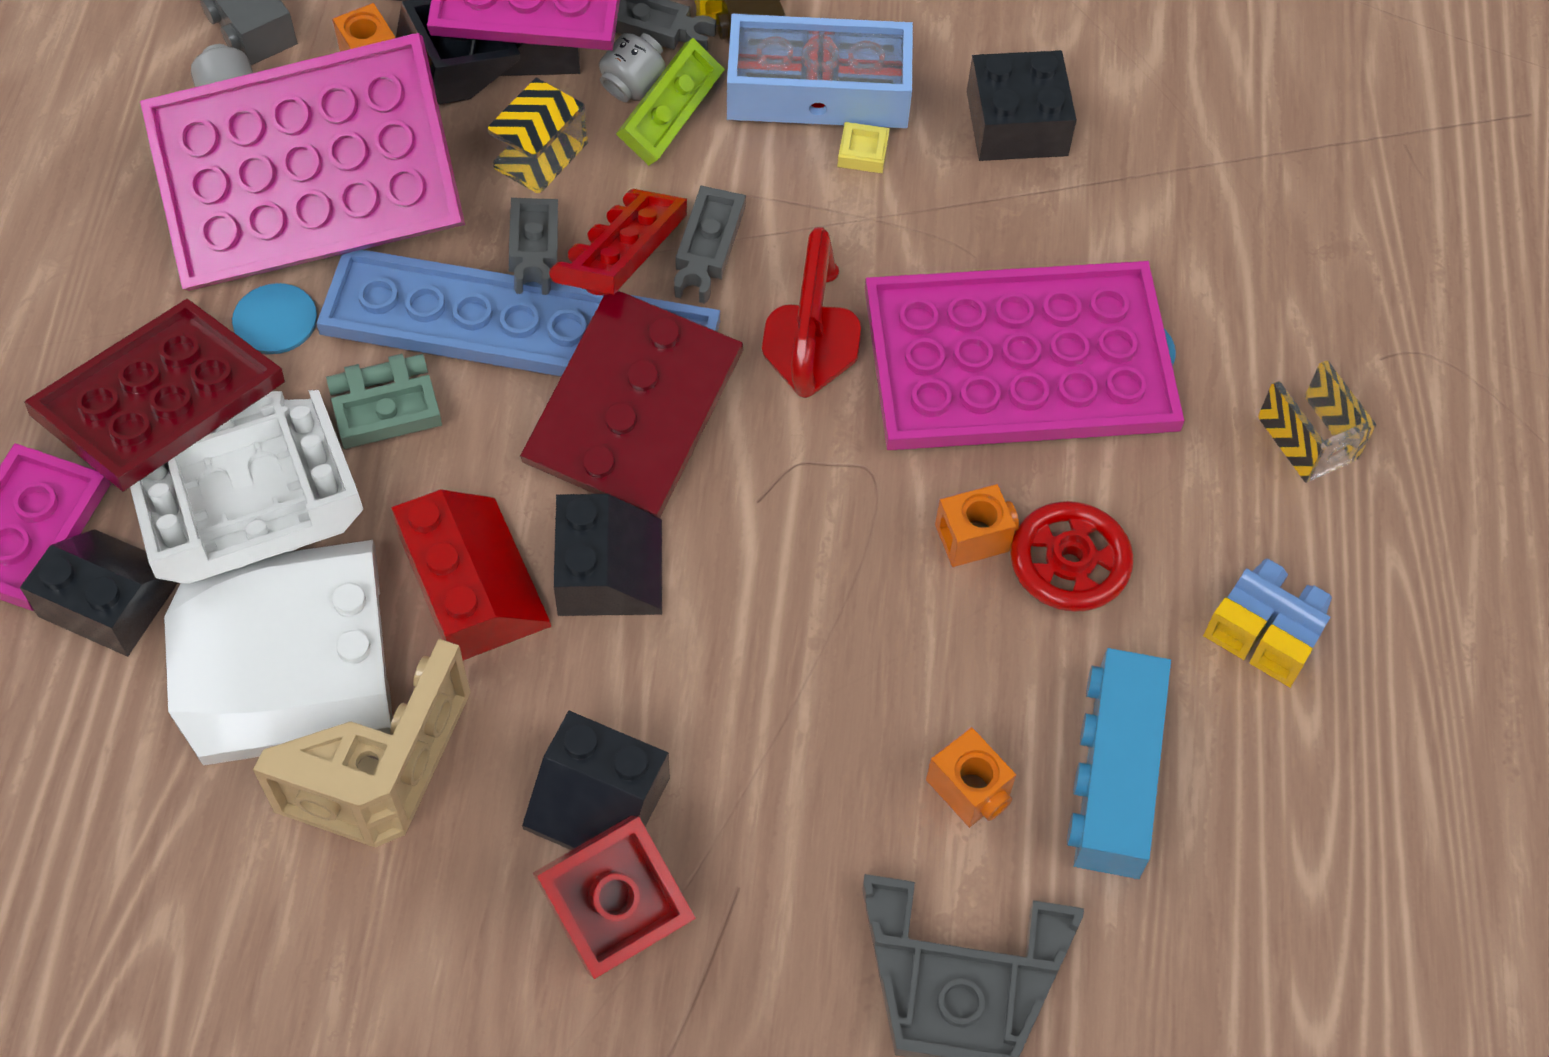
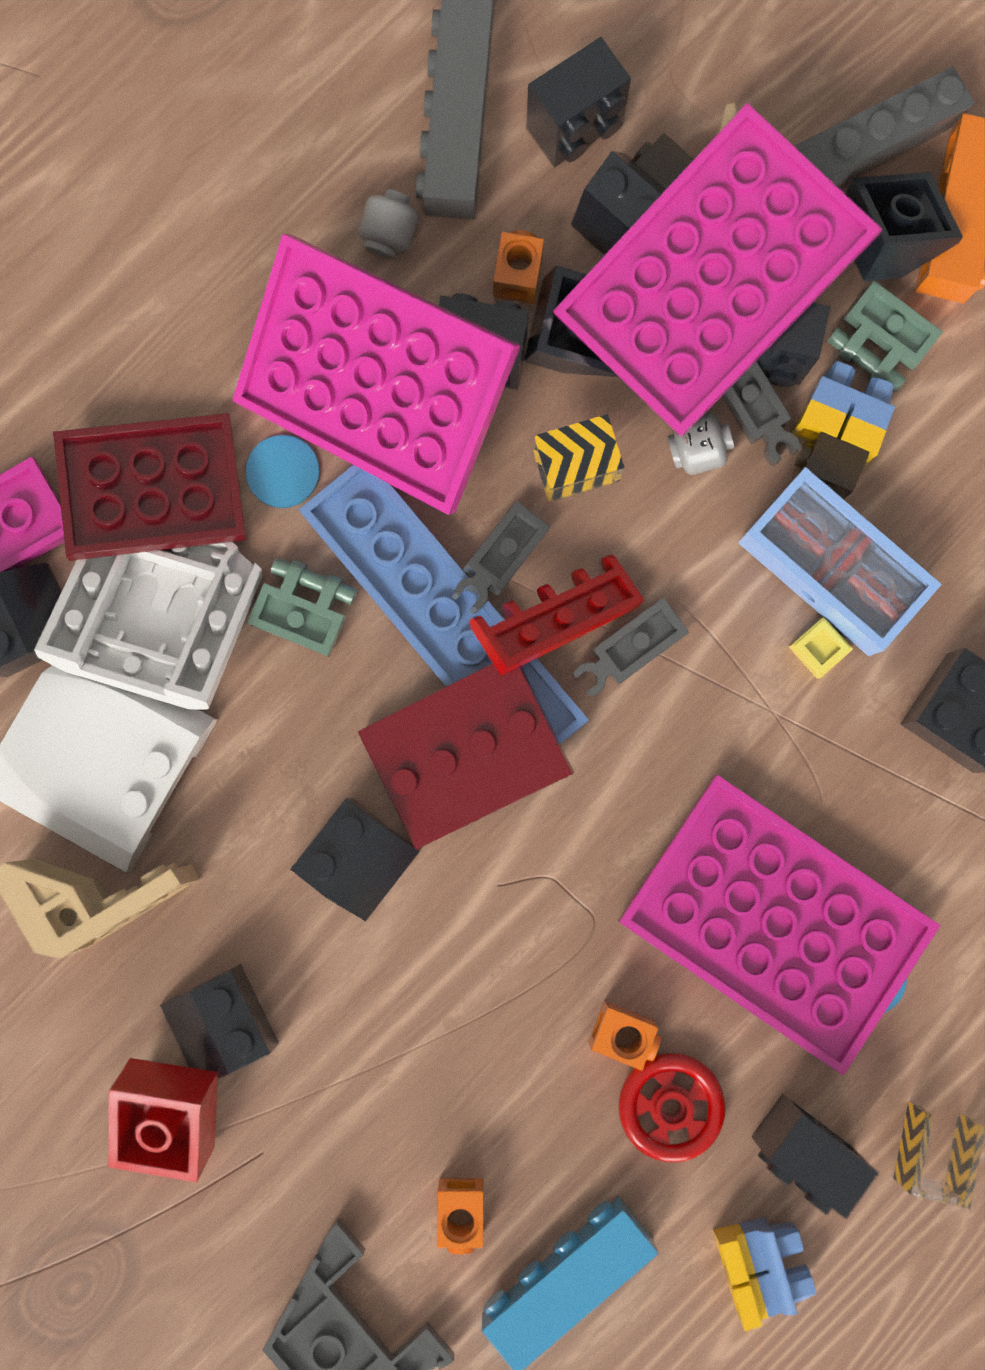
camera: 45 degrees right, 25 degrees up
red slope [391,489,551,661] -> none
lime plate [616,38,725,166] -> none
red piece [762,227,861,398] -> none
none -> black brick [752,1094,879,1219]

